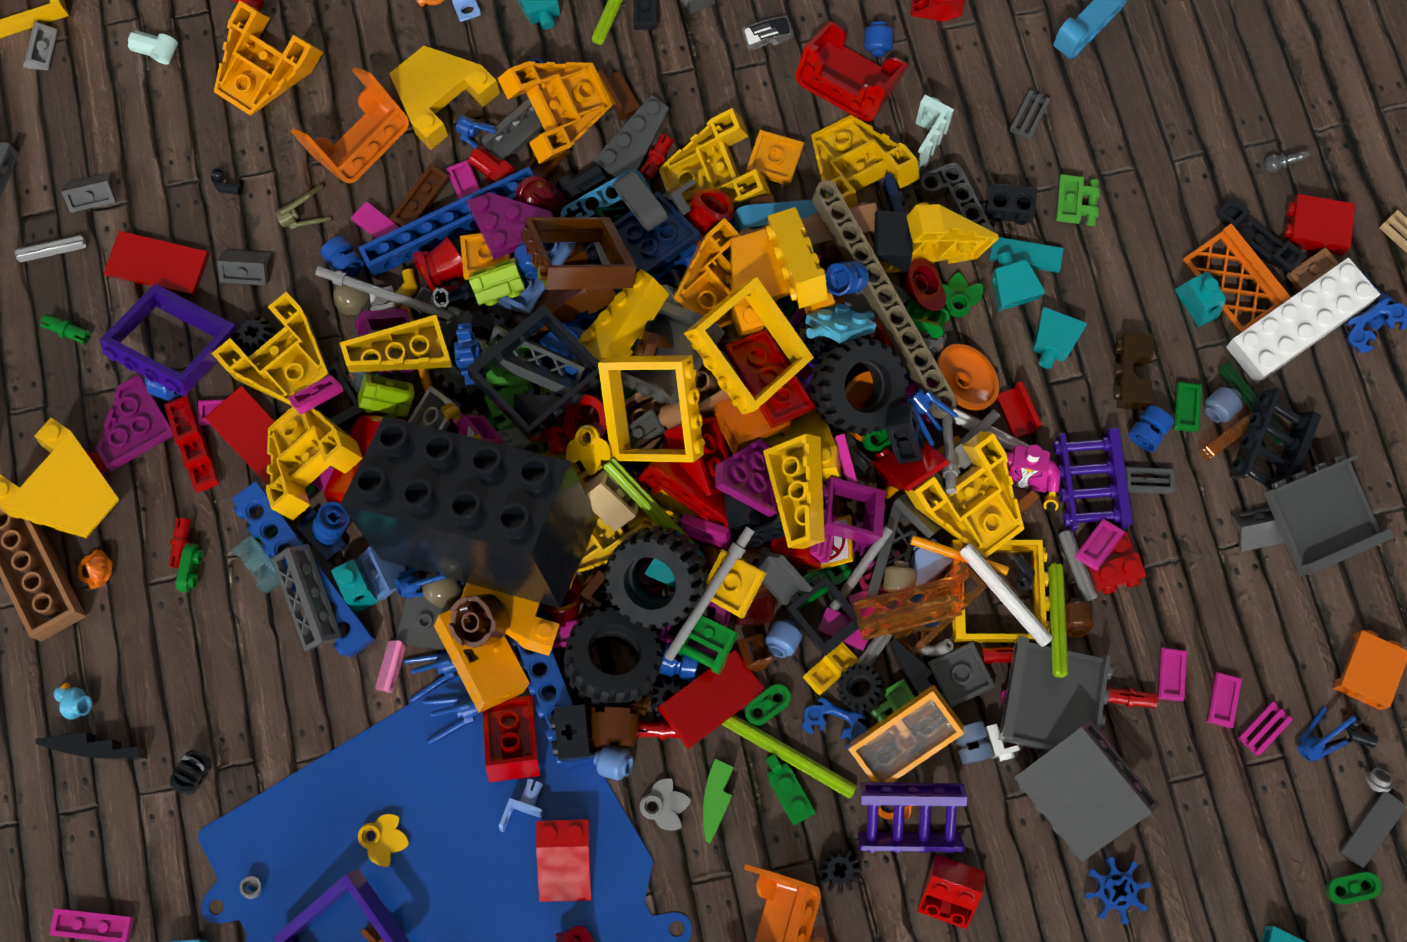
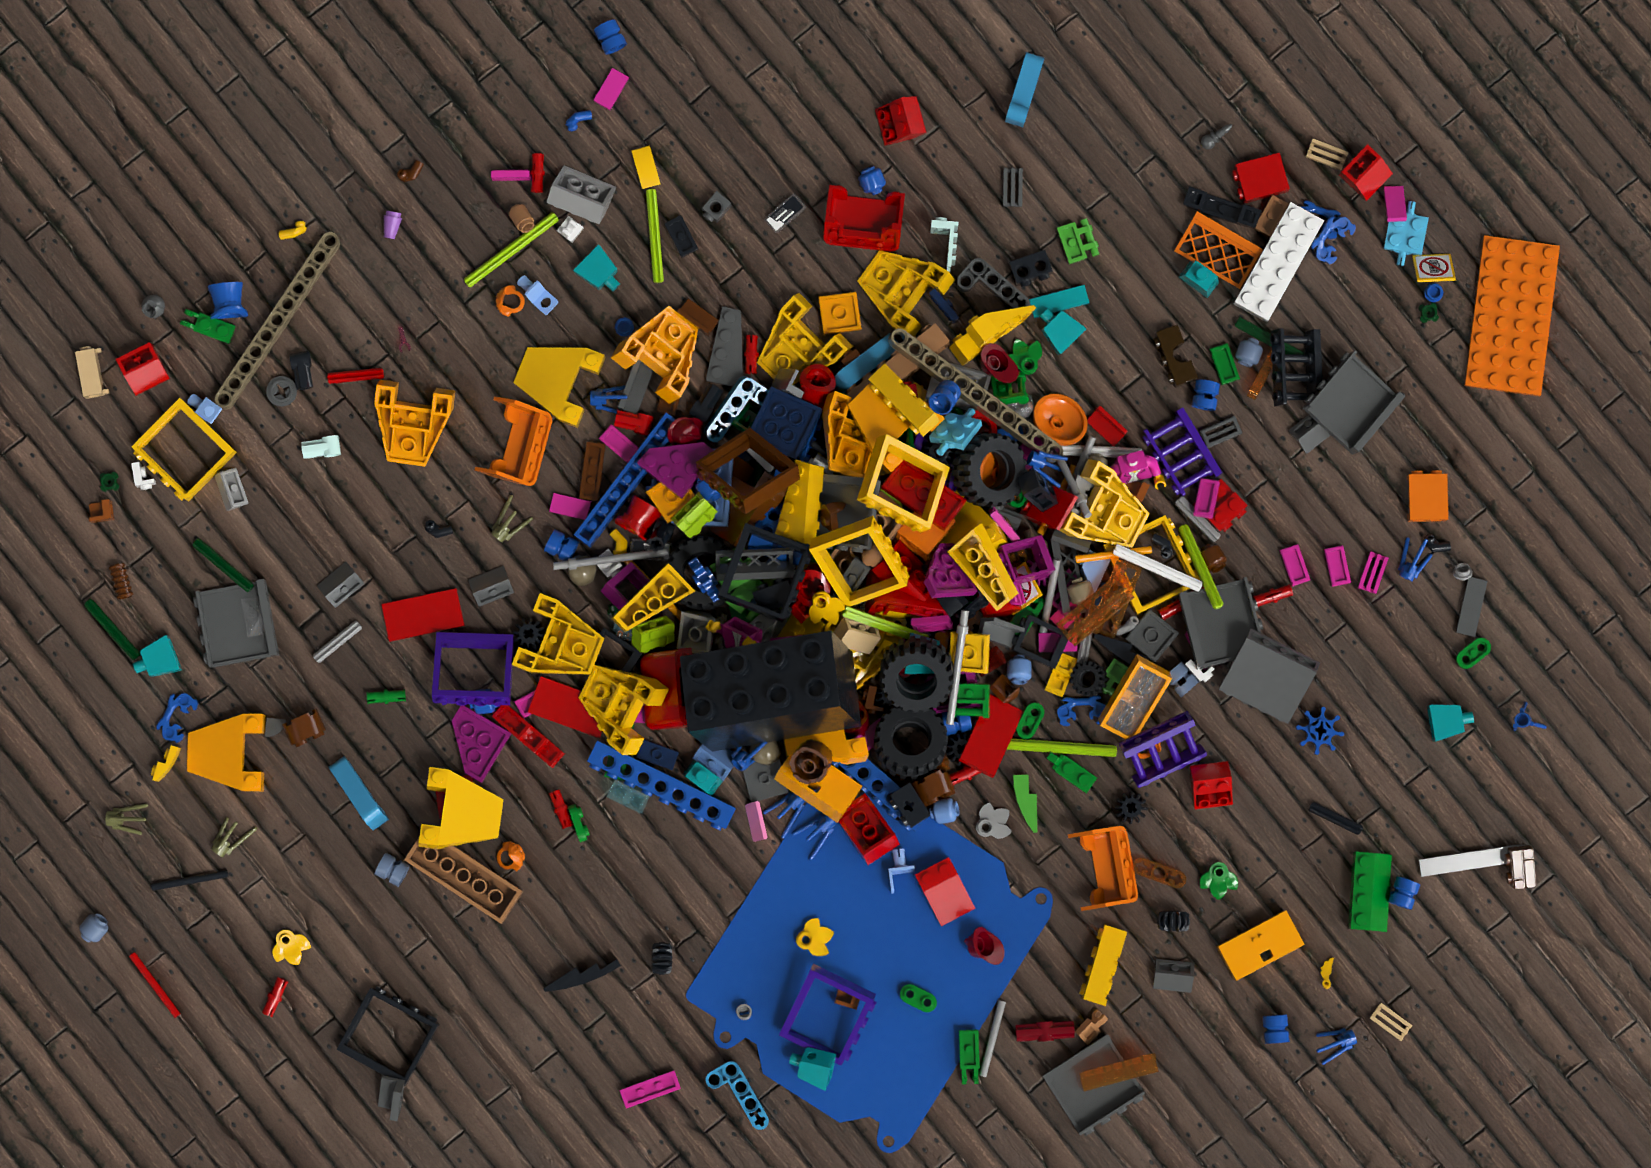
camera: 30 degrees left, 10 degrees up
medium azure animal [54,682,92,720] -> none
dark grey fence [272,544,342,652] -> none
dark pink tile [288,375,343,415] -> none
blue wheel [311,502,350,545] -> none
dark grey beam [613,171,668,232] -> none
black slope [874,211,912,272] -> none
teal torso [1033,307,1087,369] -> none

